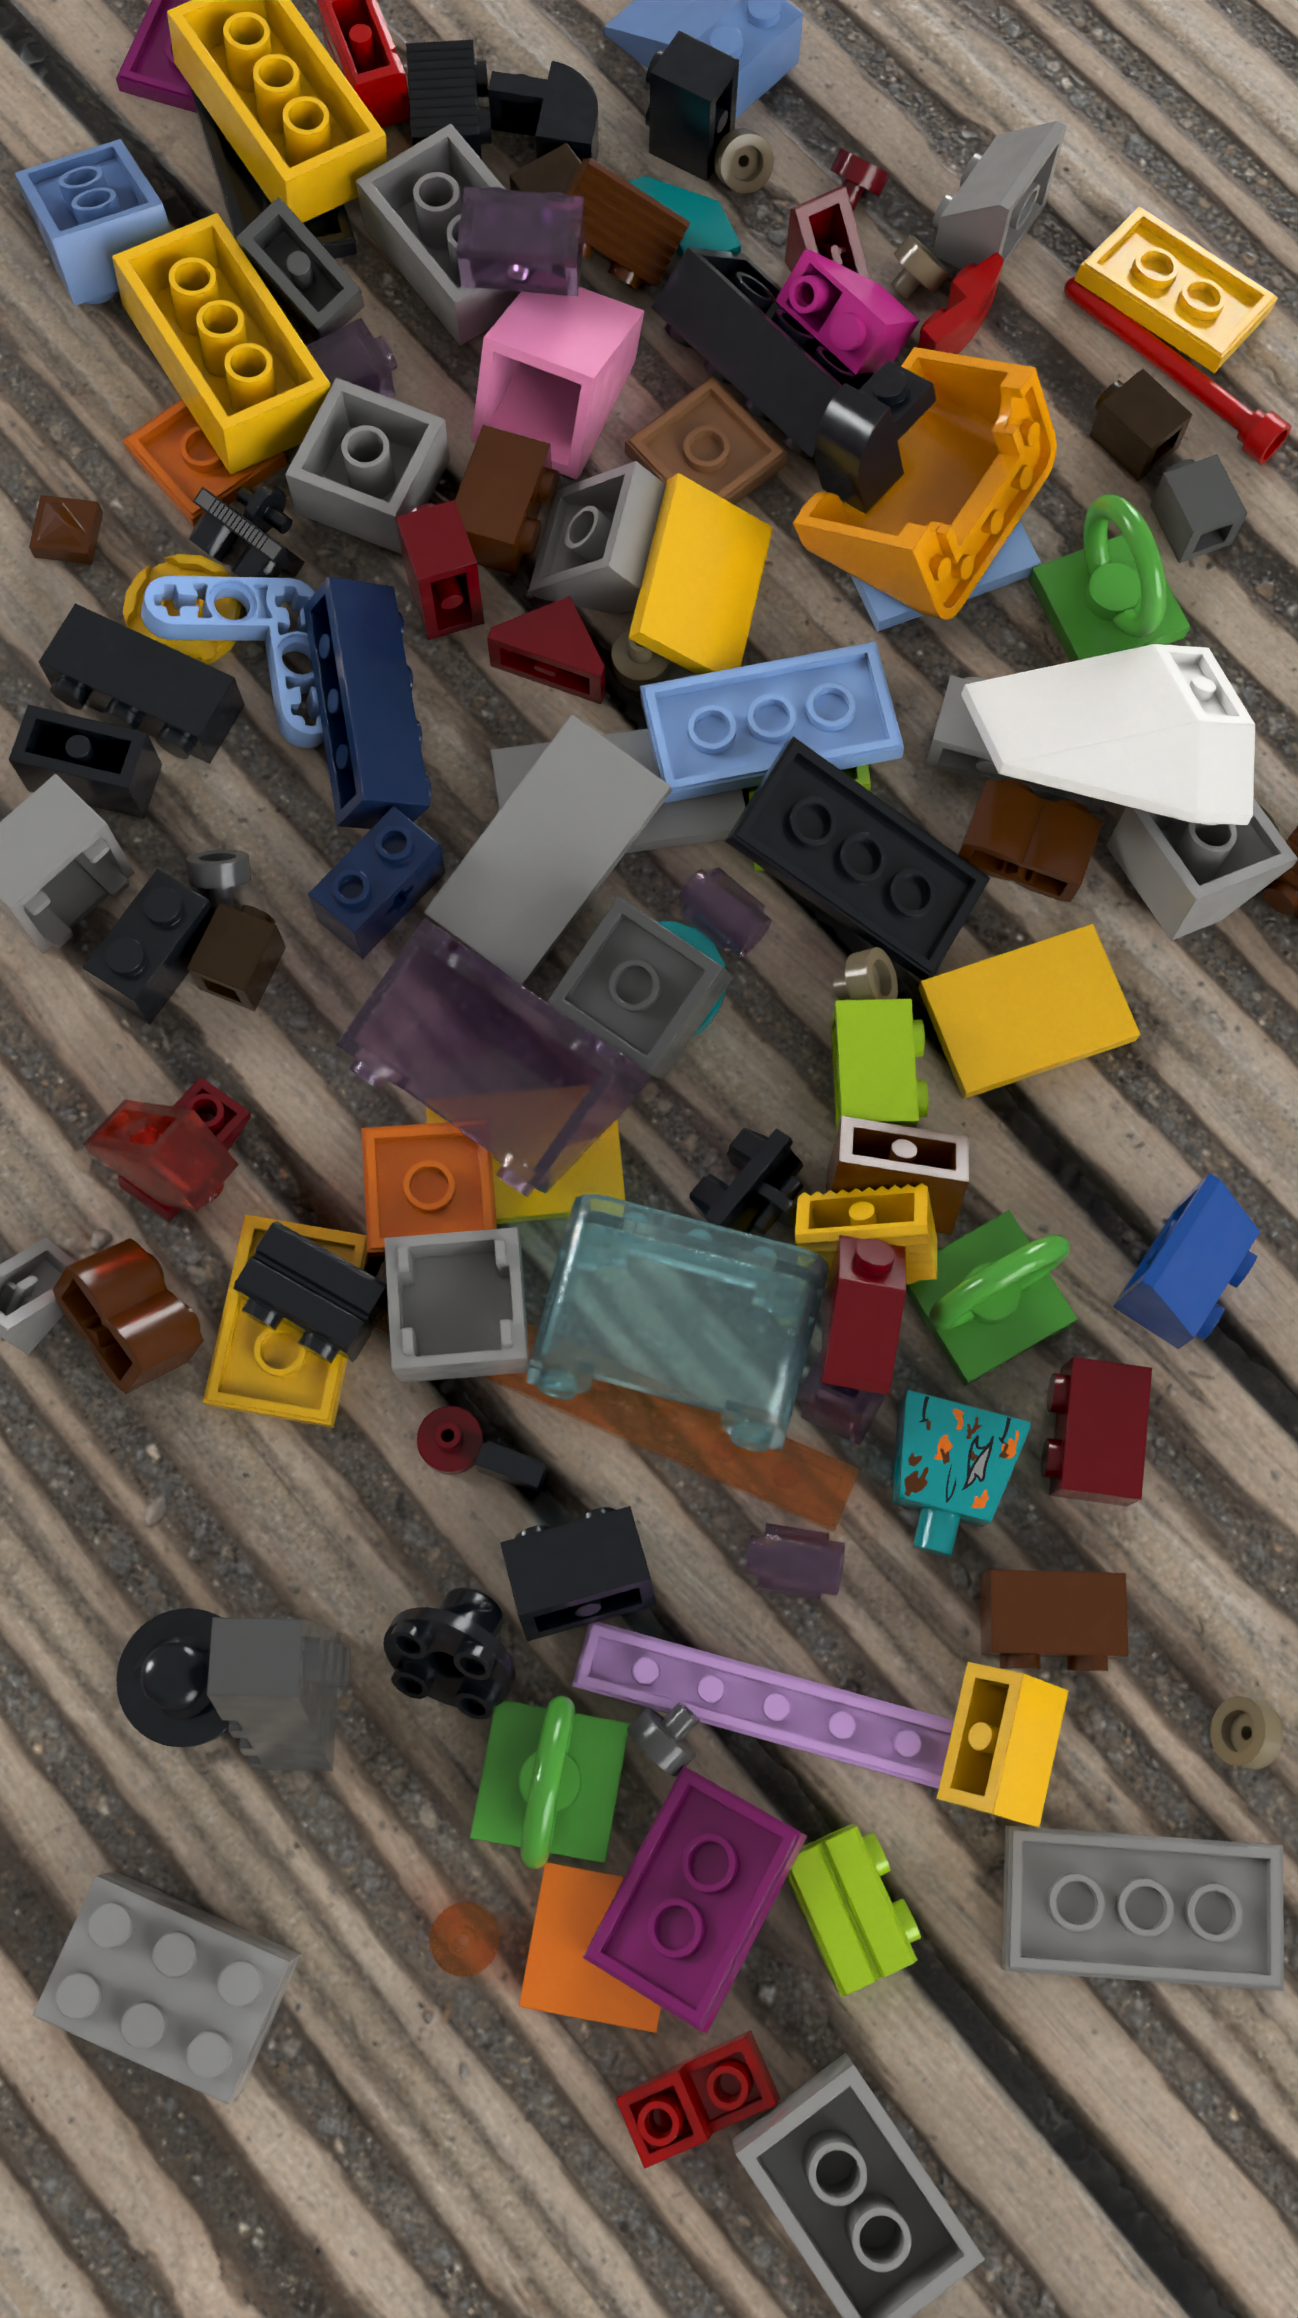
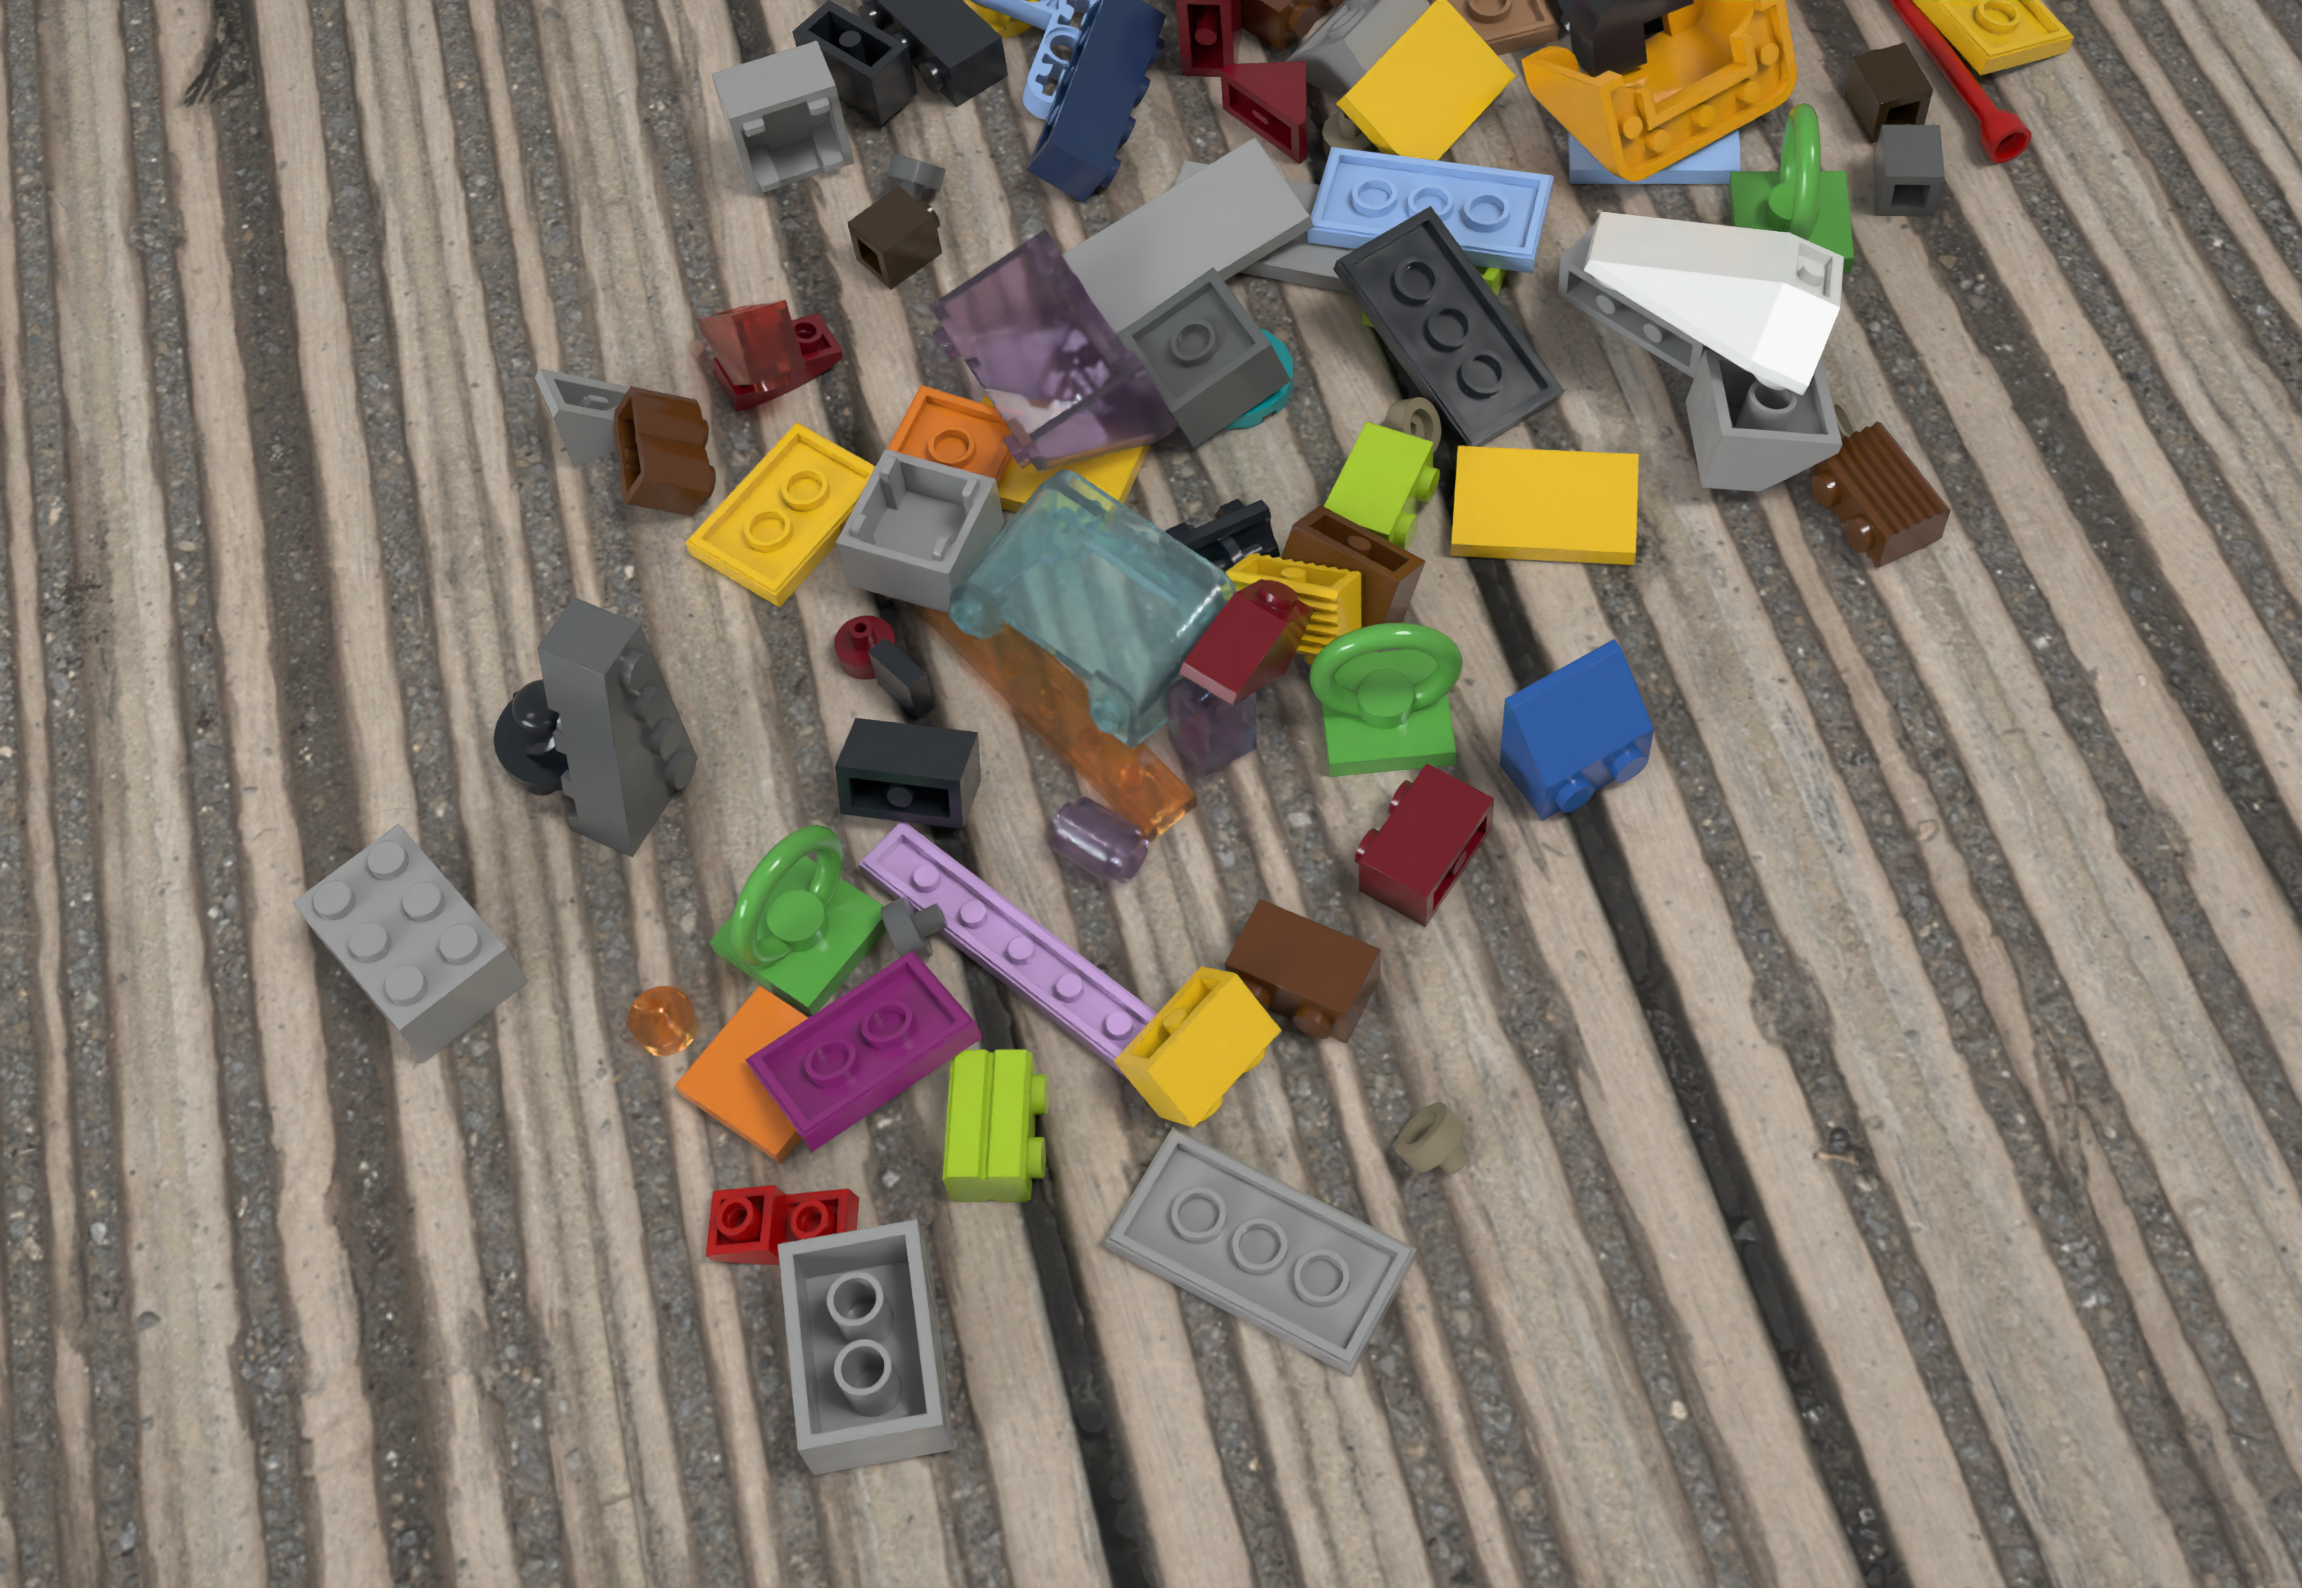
camera: 35 degrees right, 15 degrees down
black brick [83,868,215,1025] -> none
black brick [233,1221,388,1363] -> none
dark blue brick [308,806,446,959] -> none
black plate [383,1587,516,1719] -> none
clear purple brick [679,867,772,958] -> none
teal torso [892,1390,1031,1557] -> none
reddish brown brick [958,779,1103,902] -> none

